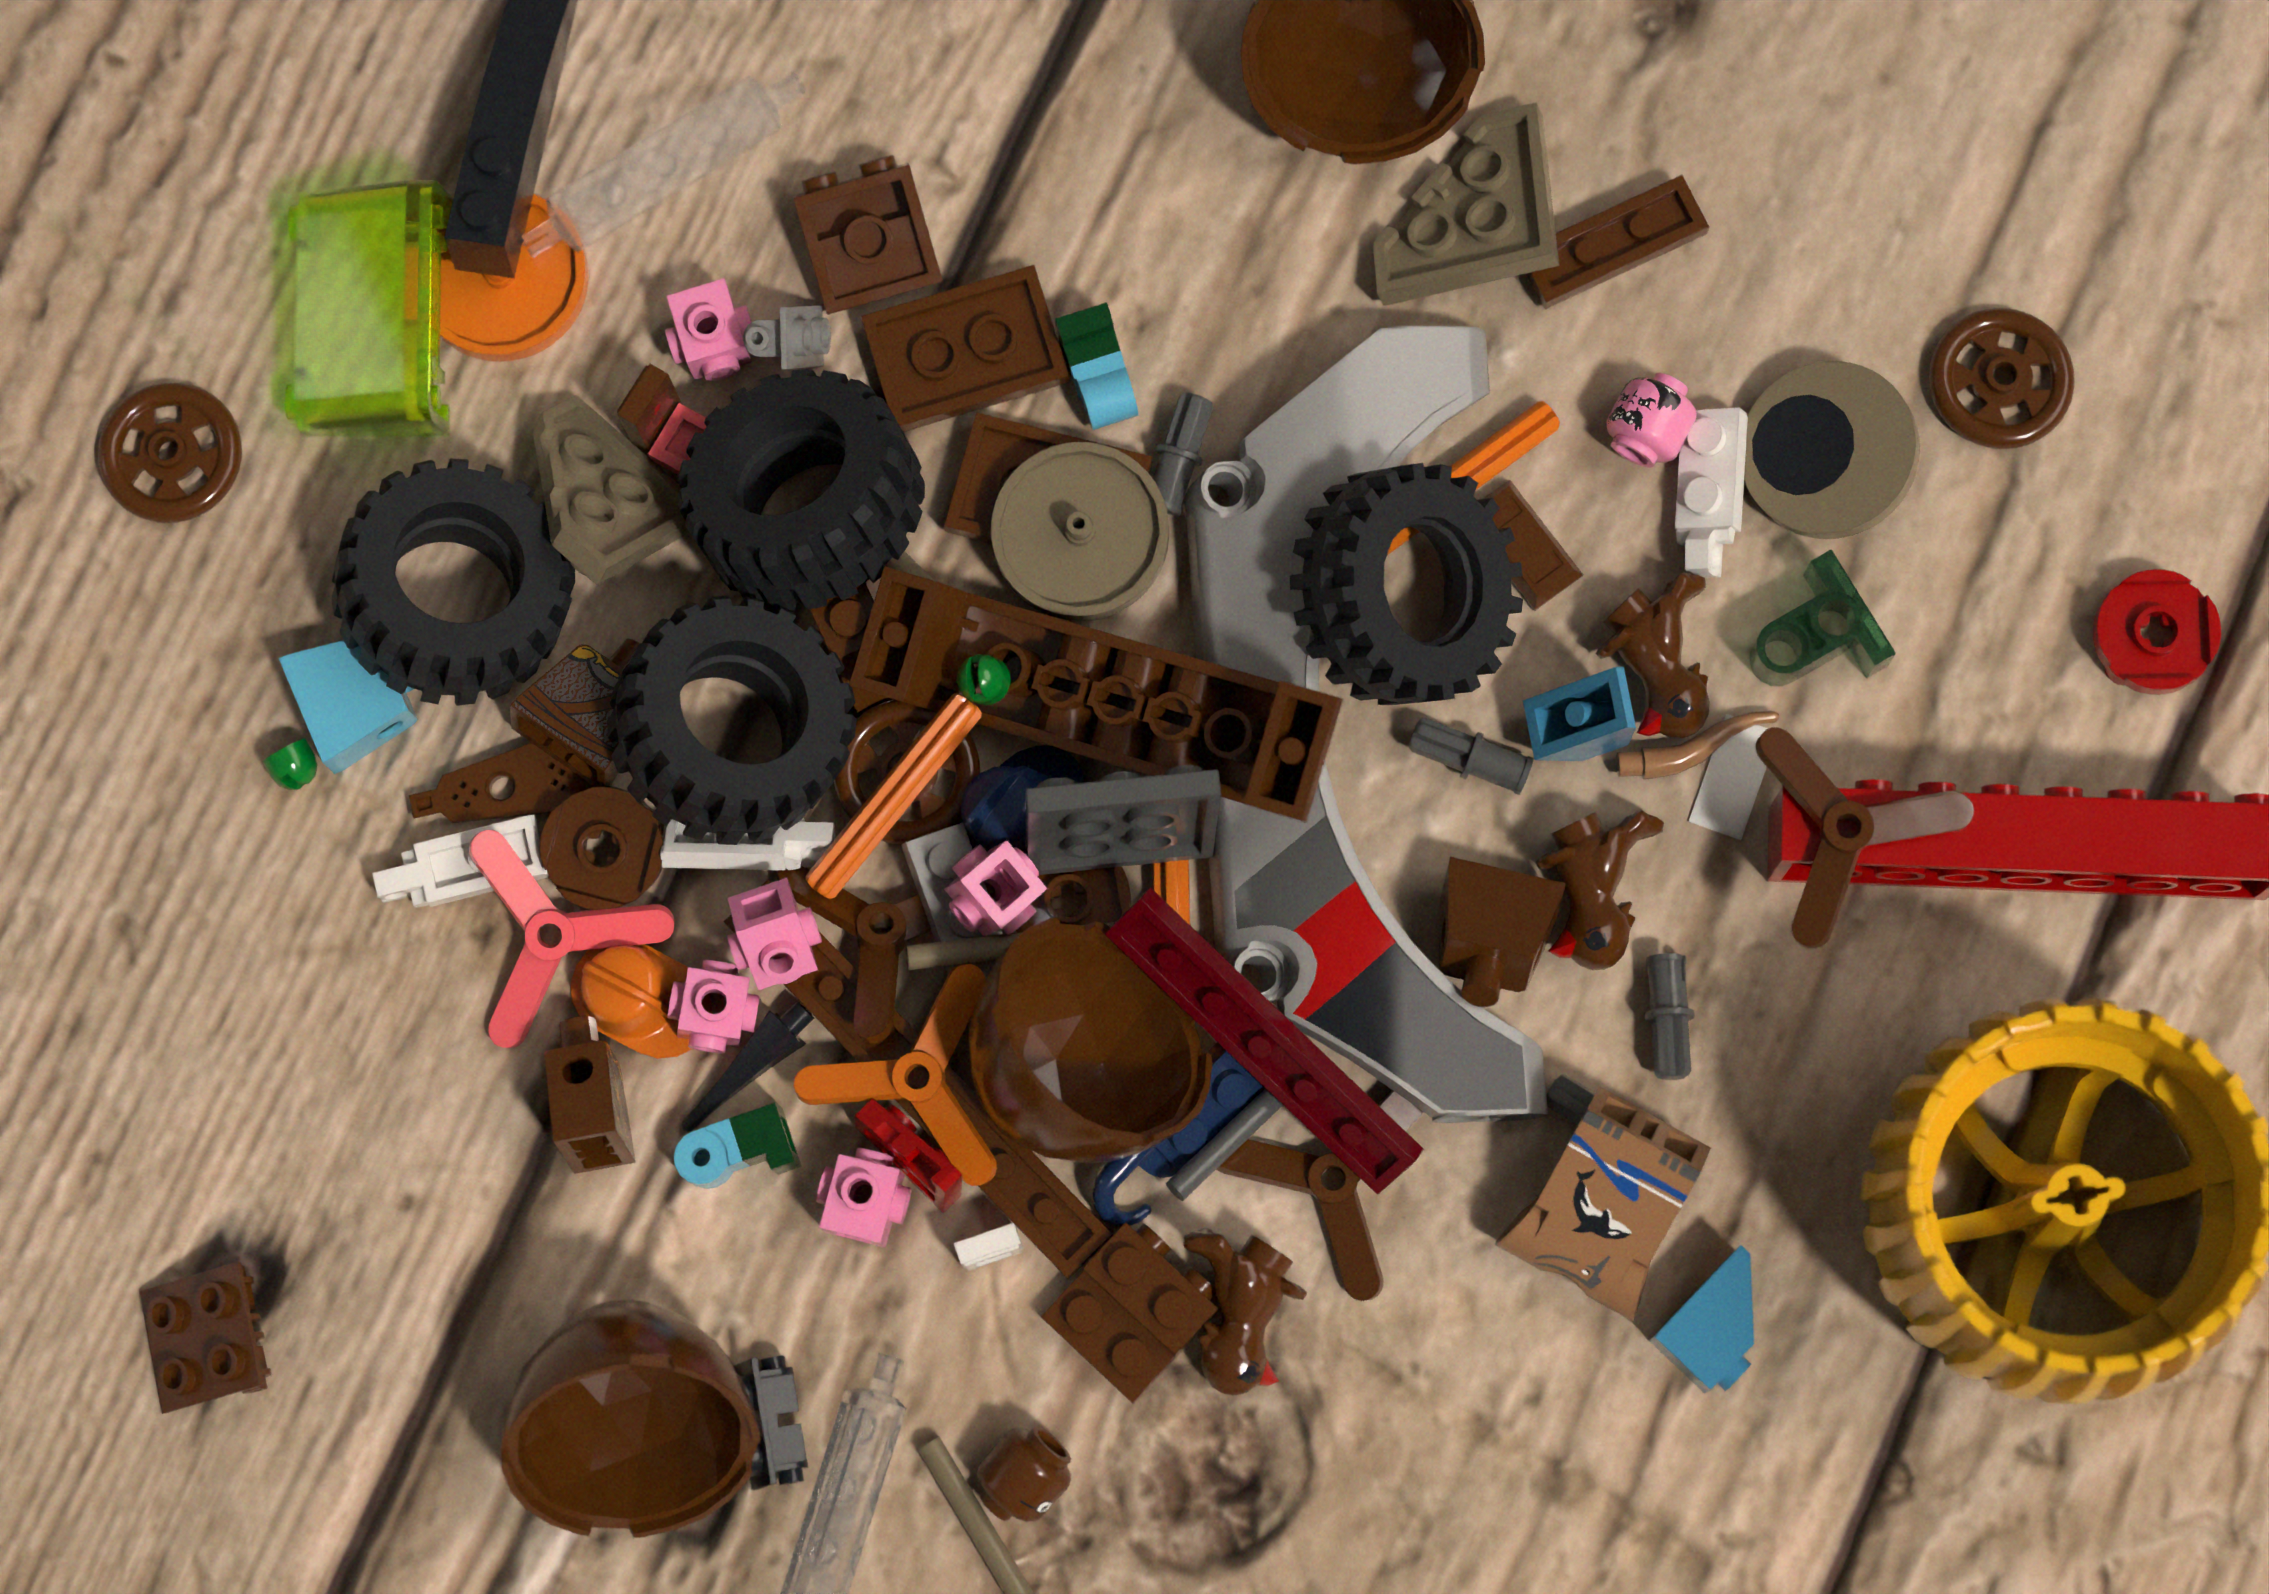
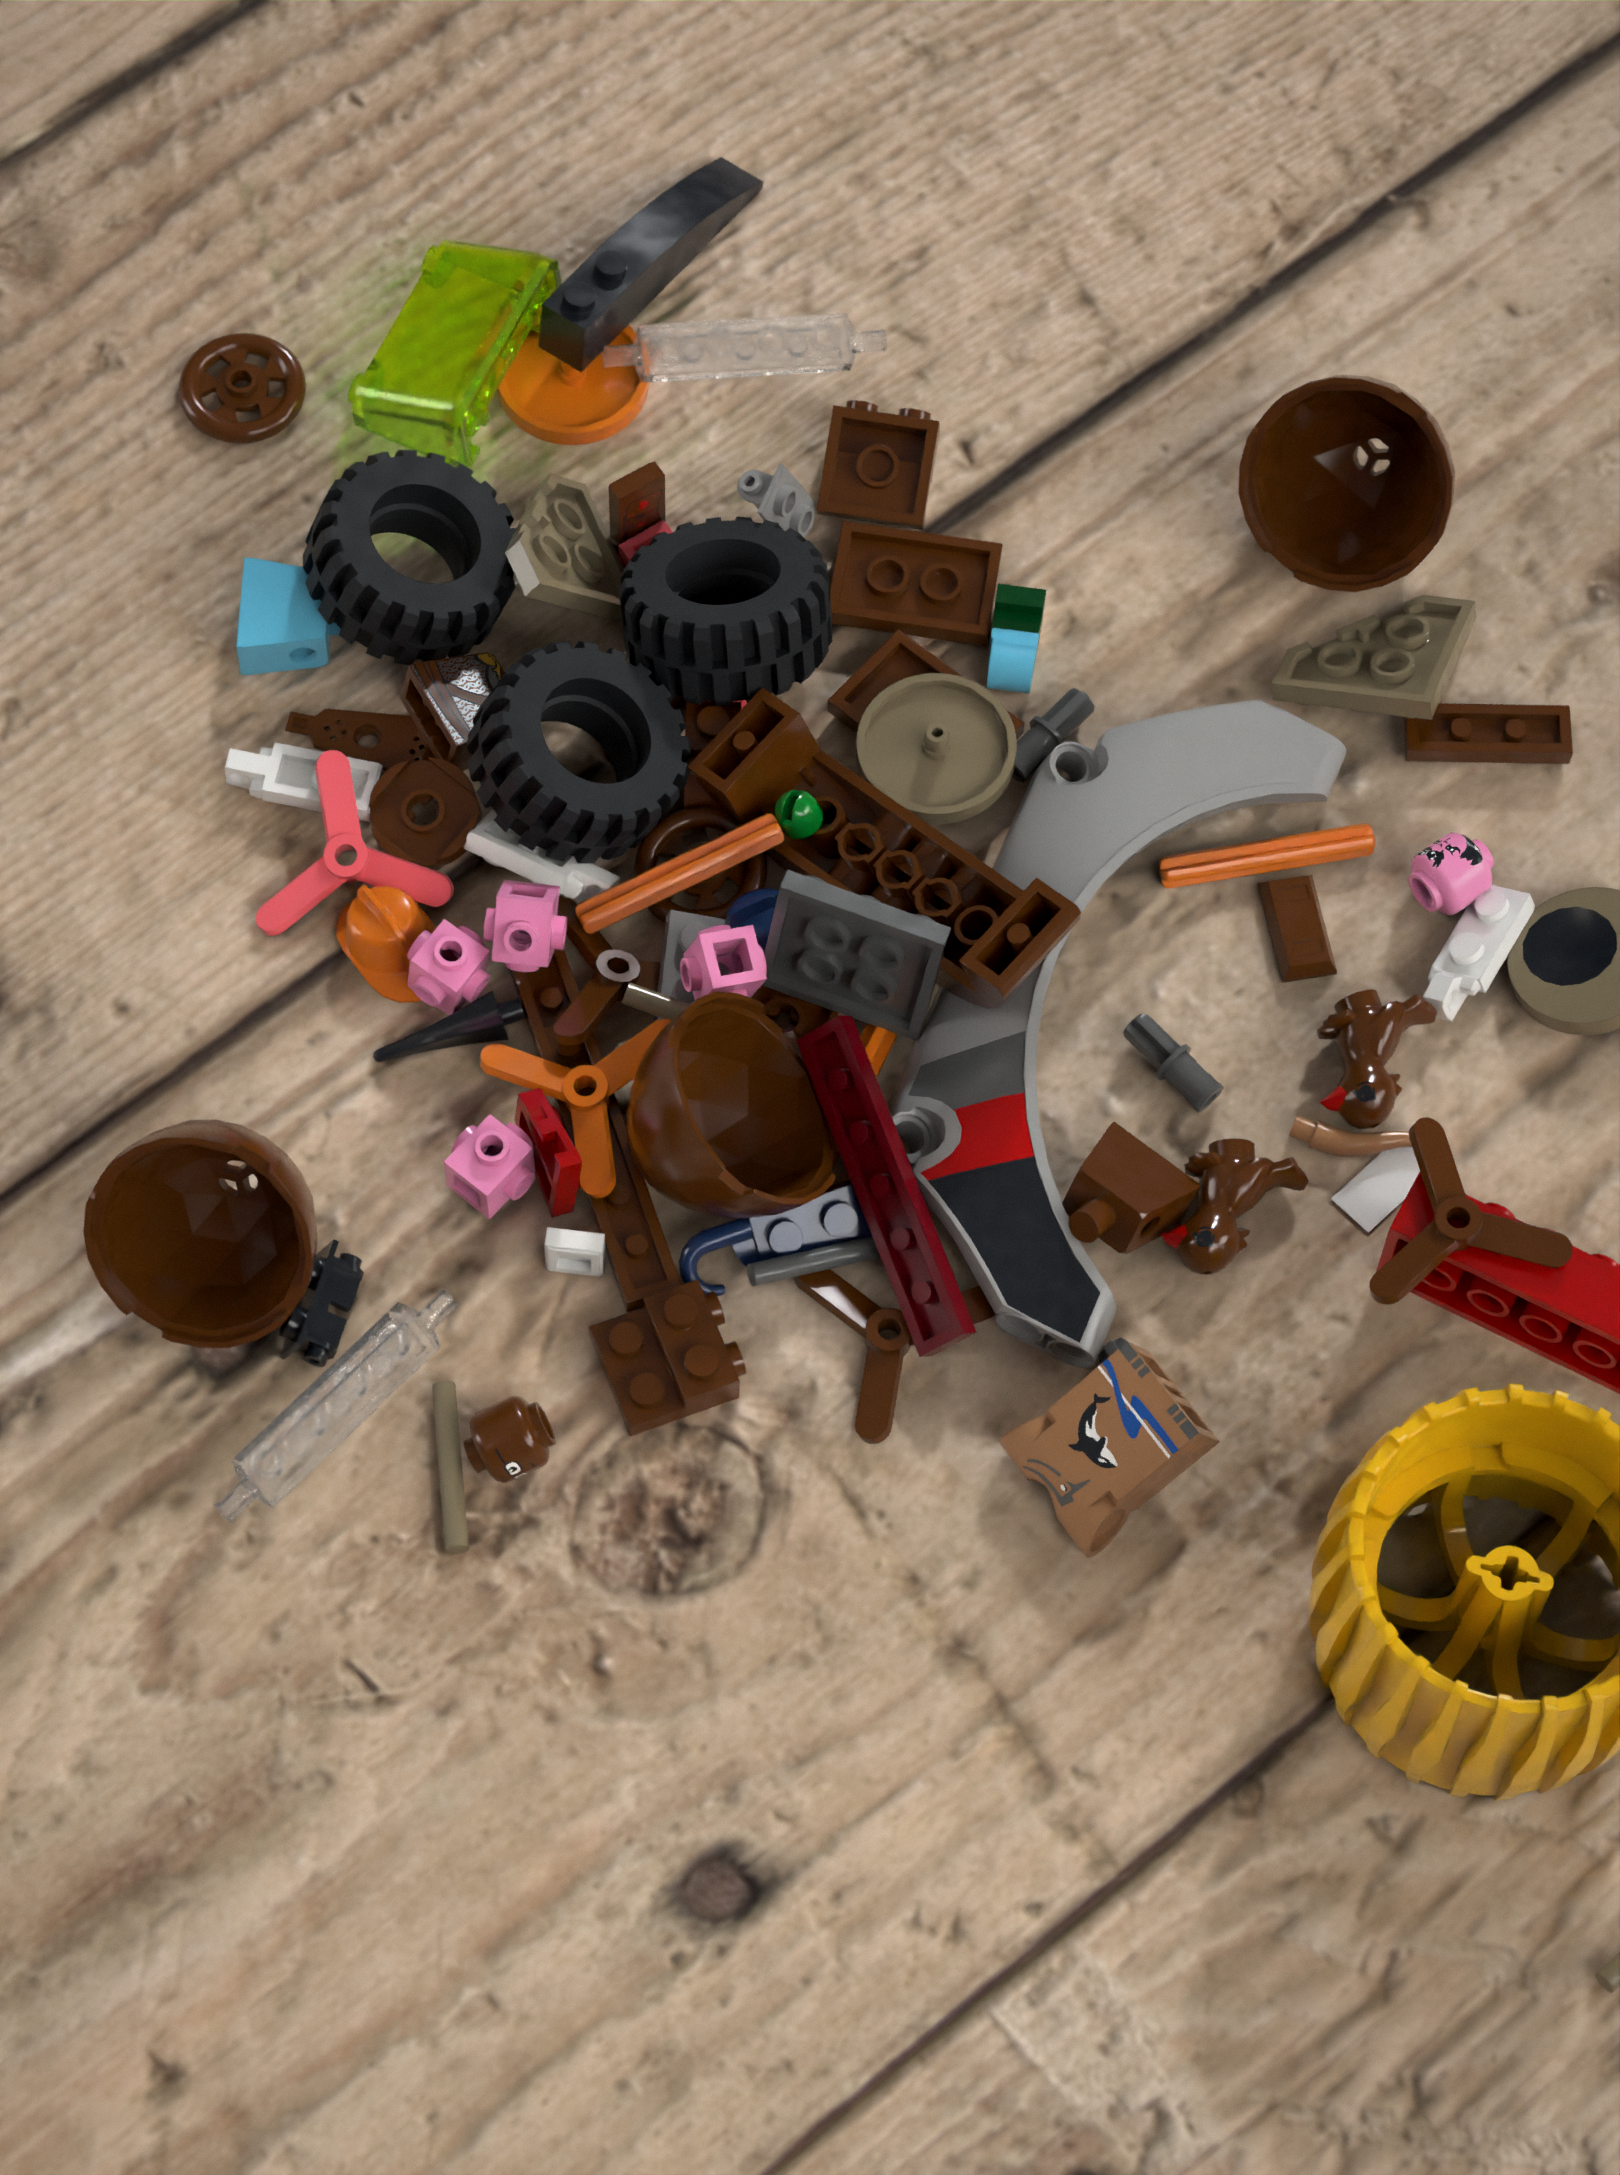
camera: 15 degrees right, 15 degrees down
green hinge [262,738,318,790] -> none
reddish brown torso [544,1016,636,1174] -> none
bright pink brick [665,278,752,381] -> none
leg [674,1102,802,1189] -> none
reddish brown animal [1183,1228,1307,1396] -> none
black tyre [1290,463,1523,705] -> none
dark azure slope [1523,667,1636,761] -> none
dark grey axle [1644,953,1695,1080] -> none
dark azure slope [1649,1245,1754,1393] -> none
clear green tile [1750,549,1896,686] -> none

